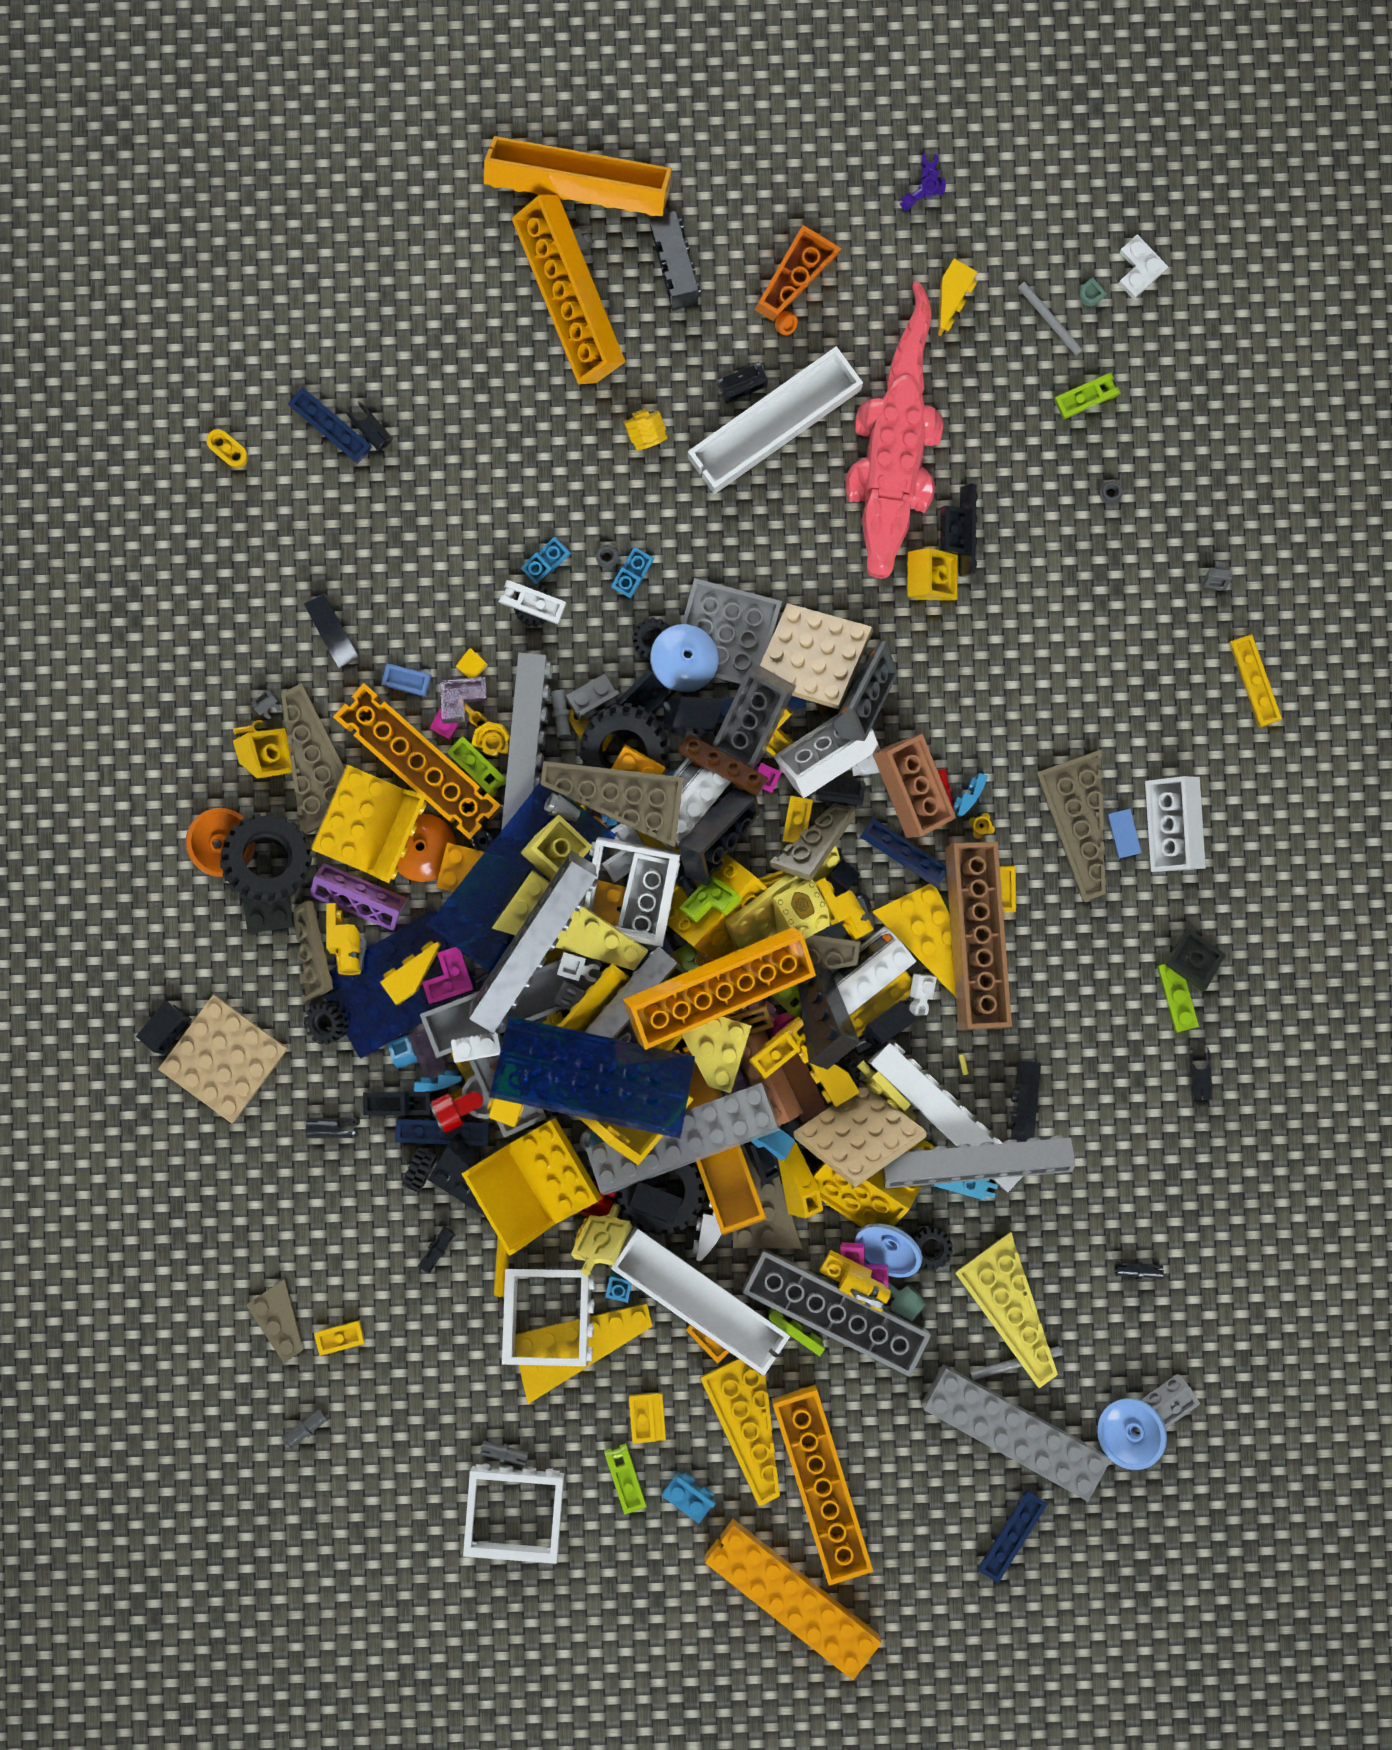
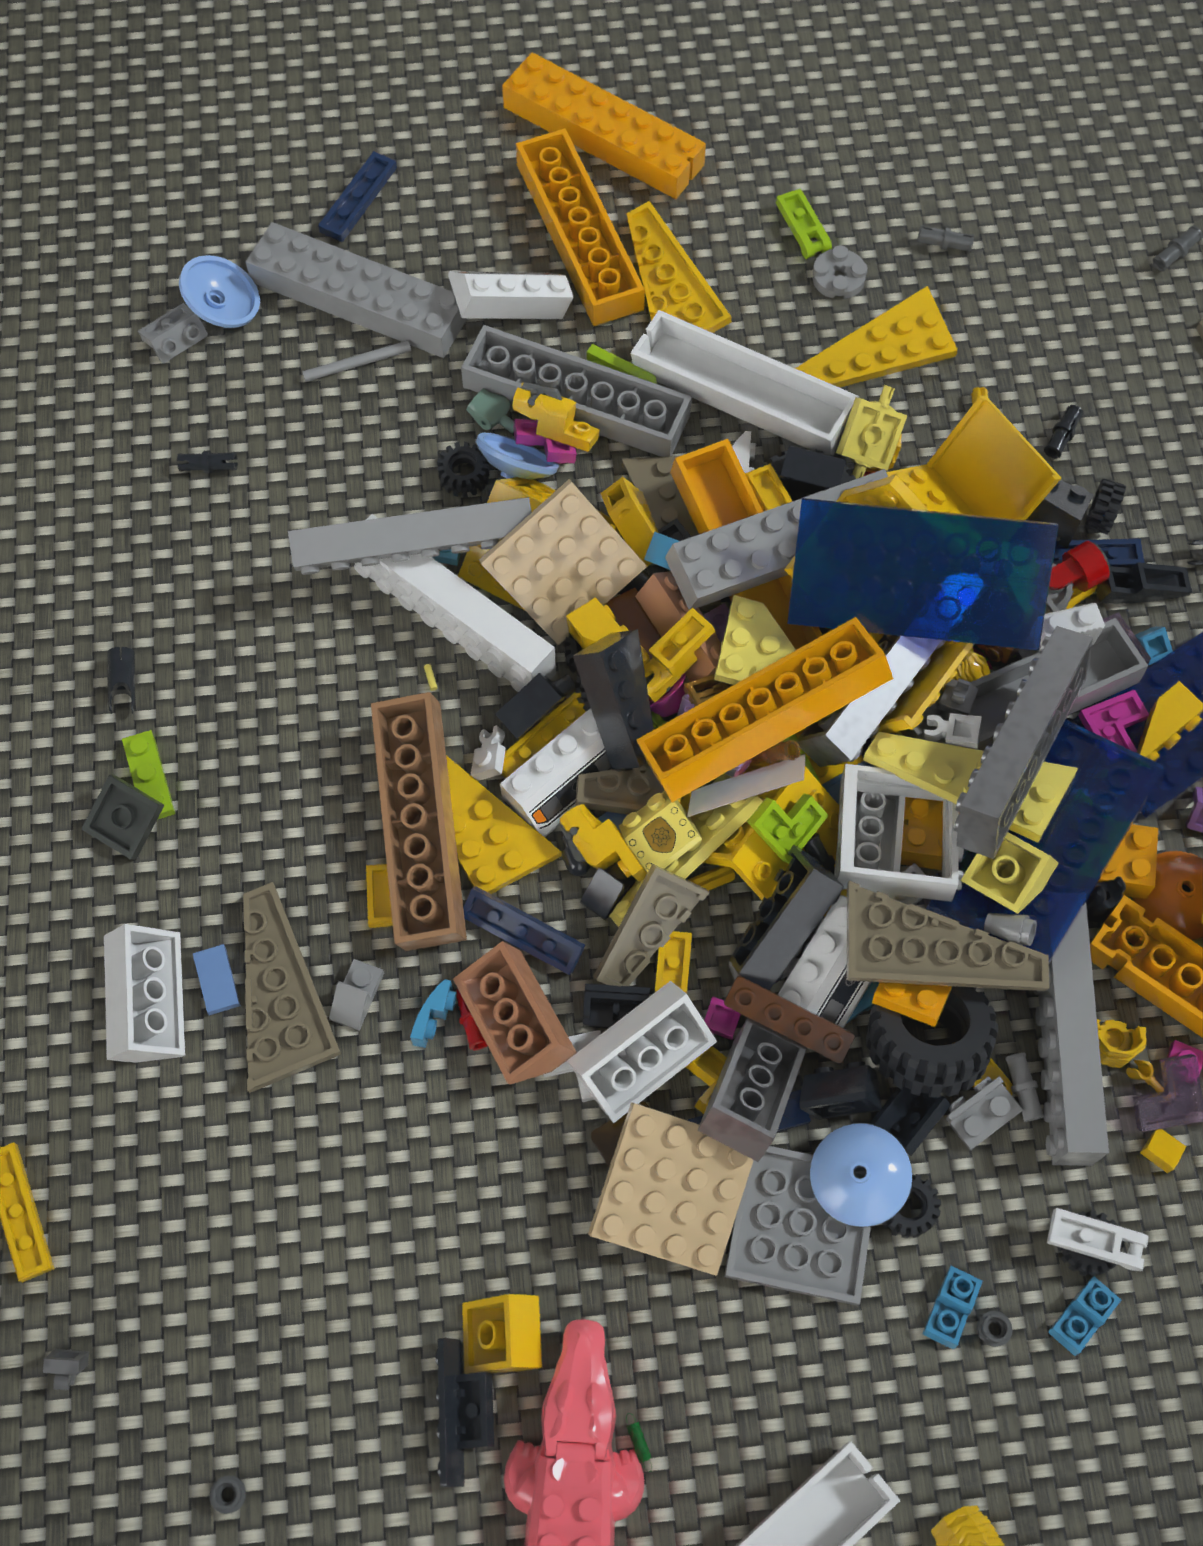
camera: 175 degrees right, 20 degrees down
yellow plate [314,1320,366,1356] -> none
dark azure slope [414,1070,464,1092] -> none
lime plate [447,736,506,798] -> none
white window [463,1463,565,1564] -> none
white window [502,1269,595,1366] -> none
yellow plate [629,1392,666,1444] -> none
dark azure bracket [662,1471,716,1524] -> none
dark grey slope [834,641,898,741] -> none
light yellow plate [856,1060,918,1121] -> none
light yellow wing [955,1232,1058,1388] -> none
yellow plate [968,813,995,839] -> none
black bracket [1009,1061,1041,1142] -> none
none -> light grey slope [329,959,384,1031]
none -> white slope [448,271,573,319]
none -> green piece [626,1413,652,1472]
none -> white sticker [687,754,805,817]
none -> yellow tile [745,463,793,512]
none -> light grey plate [812,245,868,299]

